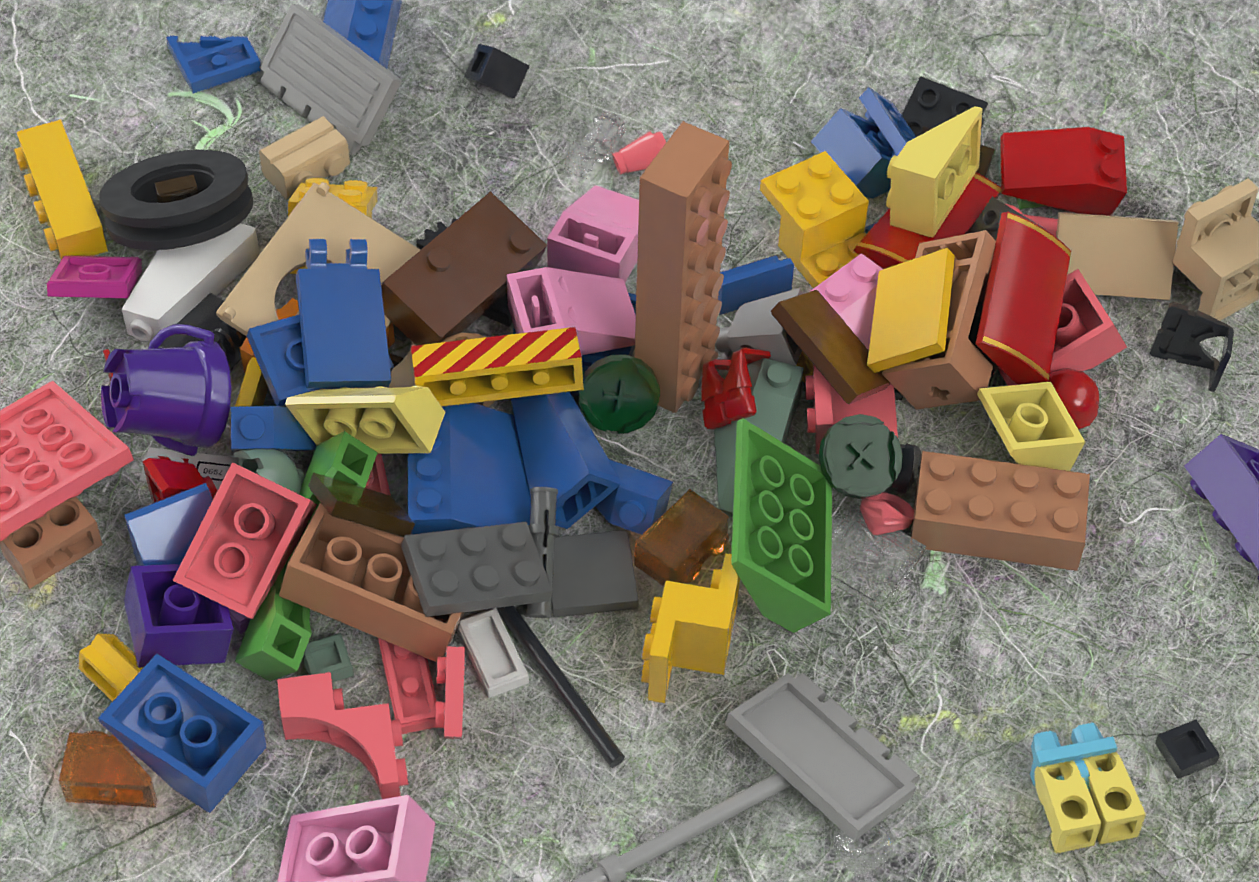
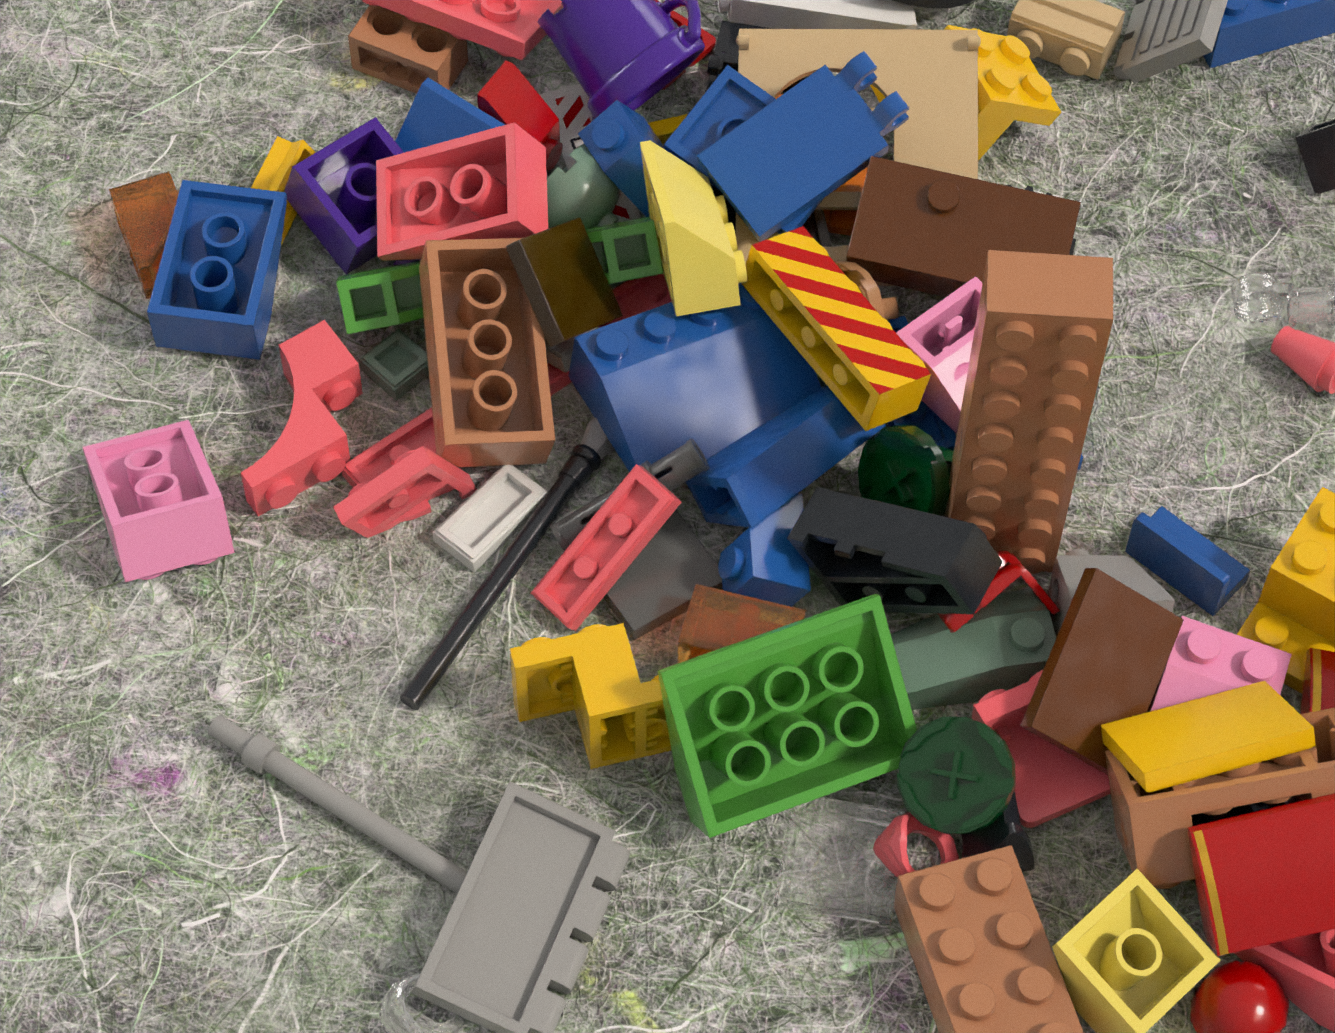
camera: 65 degrees right, 5 degrees up
dark grey plate [401,522,553,617] -> none
bright pink slope [547,185,639,282] -> none
none -> coral tile [531,464,682,631]
none -> black wedge [787,487,1003,614]

